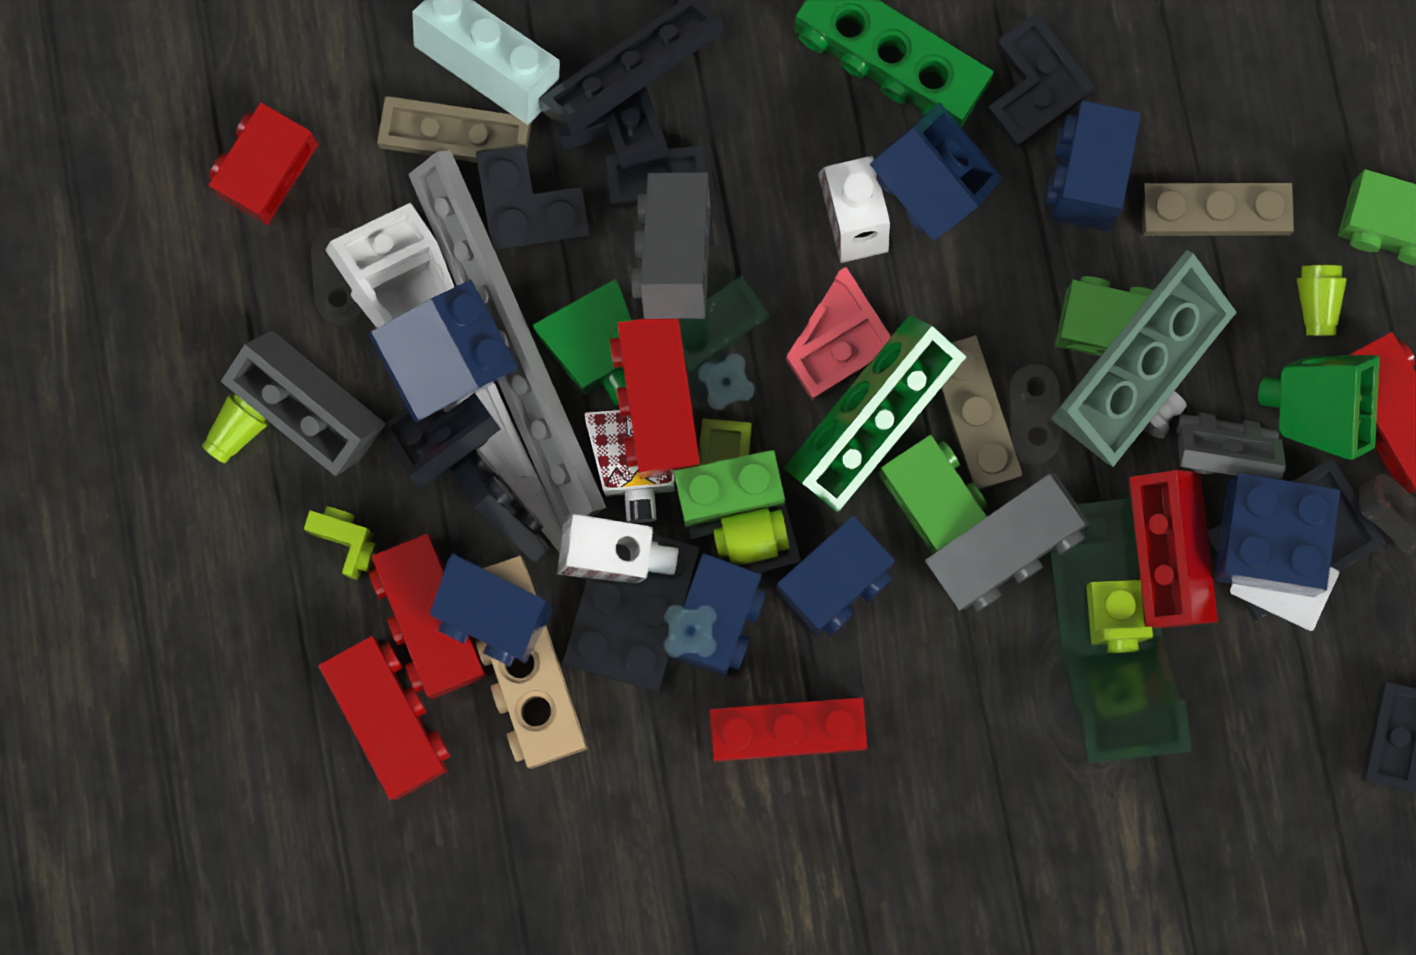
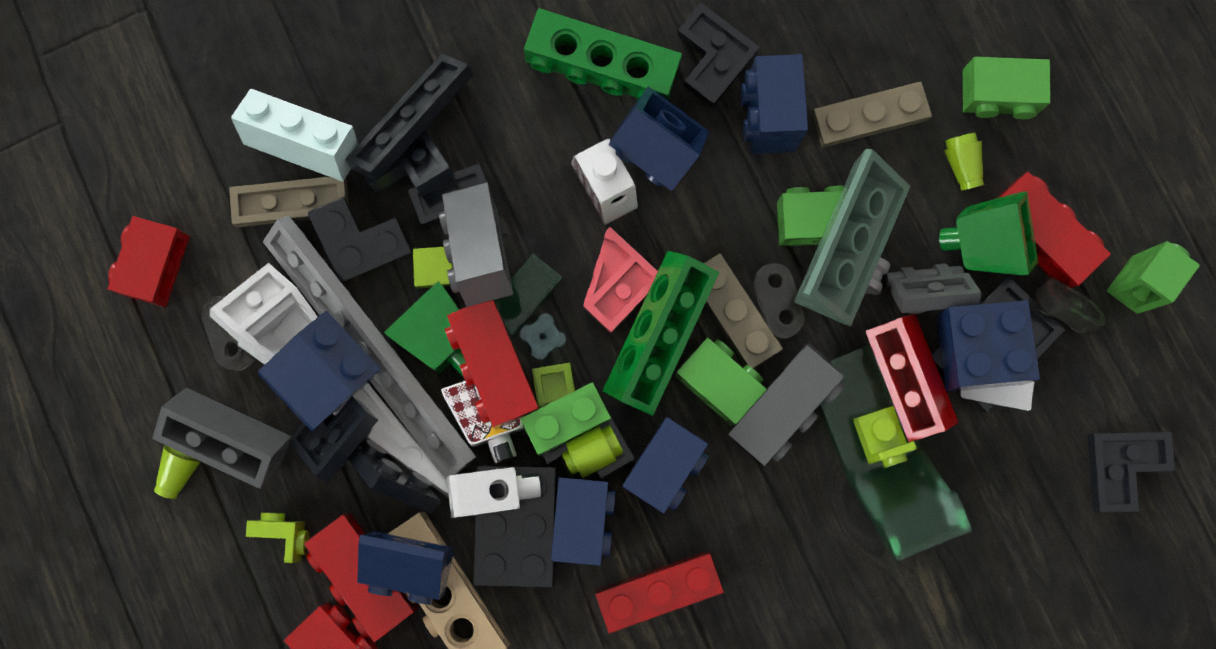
camera: 20 degrees left, 0 degrees up
clear light blue plate [664,605,716,657] -> none
none -> lime tile [413,247,453,288]

